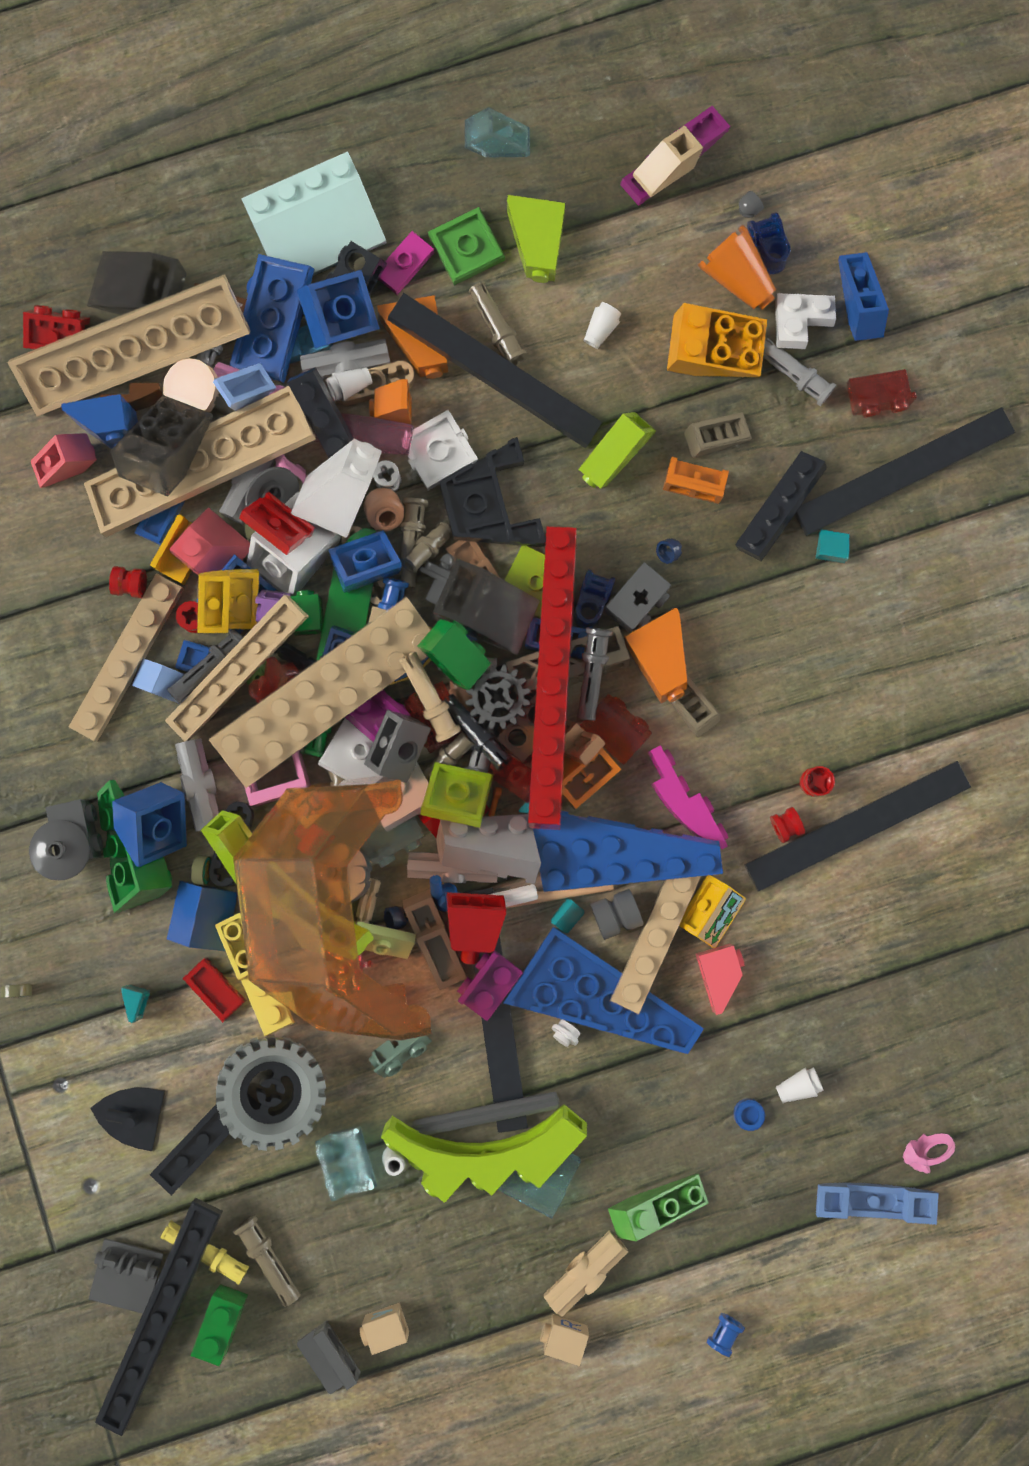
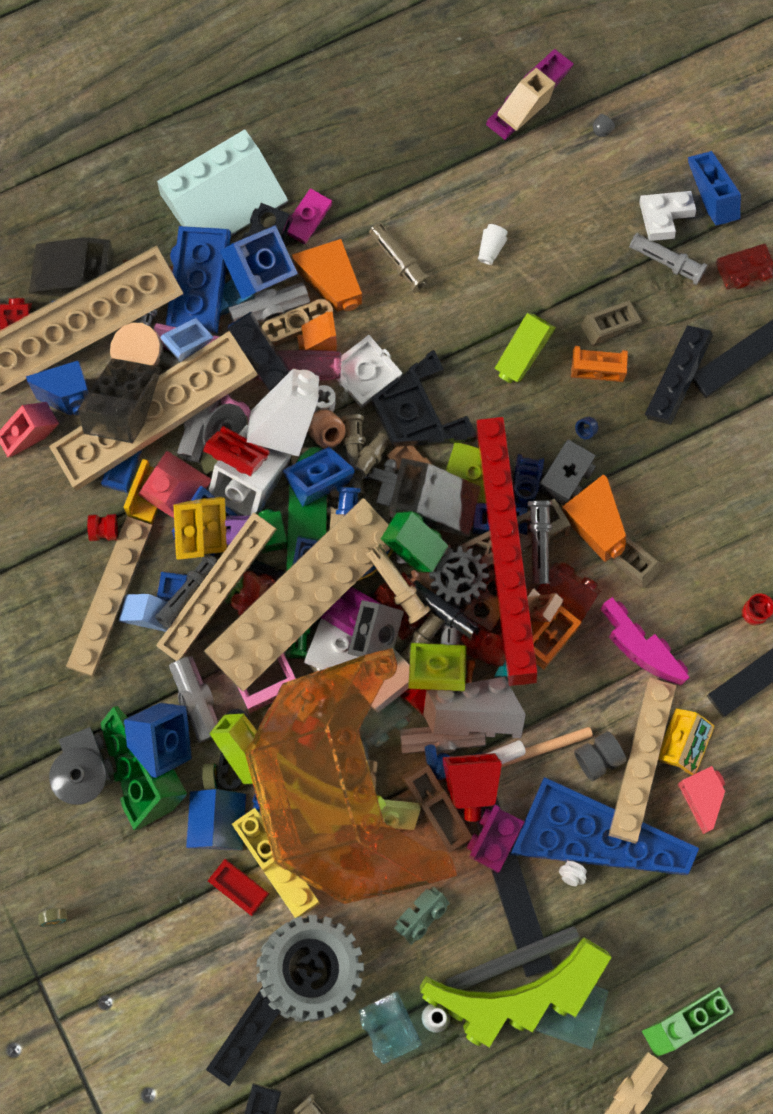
camera: 15 degrees left, 10 degrees down
black shield [90,1087,165,1151] -> none
reddish brown slope [100,383,164,411] -> none
teal slope [121,985,150,1023] -> none
red wheel [176,601,198,634] -> none
white cone [326,367,372,401] -> none
dark blue hinge [384,906,408,930] -> none
black tile [387,293,602,448] -> none
bright green tile [428,207,505,285] -> none
clear light blue slope [465,107,530,157] -> none
lime slope [507,195,565,283] -> none
blue wing [533,811,723,892] -> none
teal slope [551,898,585,933] -> none
light orange slope [667,303,767,377] -> none
orange cone [698,224,776,310] -> none
blue tile [733,1098,765,1131] -> none
clear blue piece [747,212,791,274] -> none
red wheel [770,807,805,843] -> none
teal slope [815,529,849,563] -> none

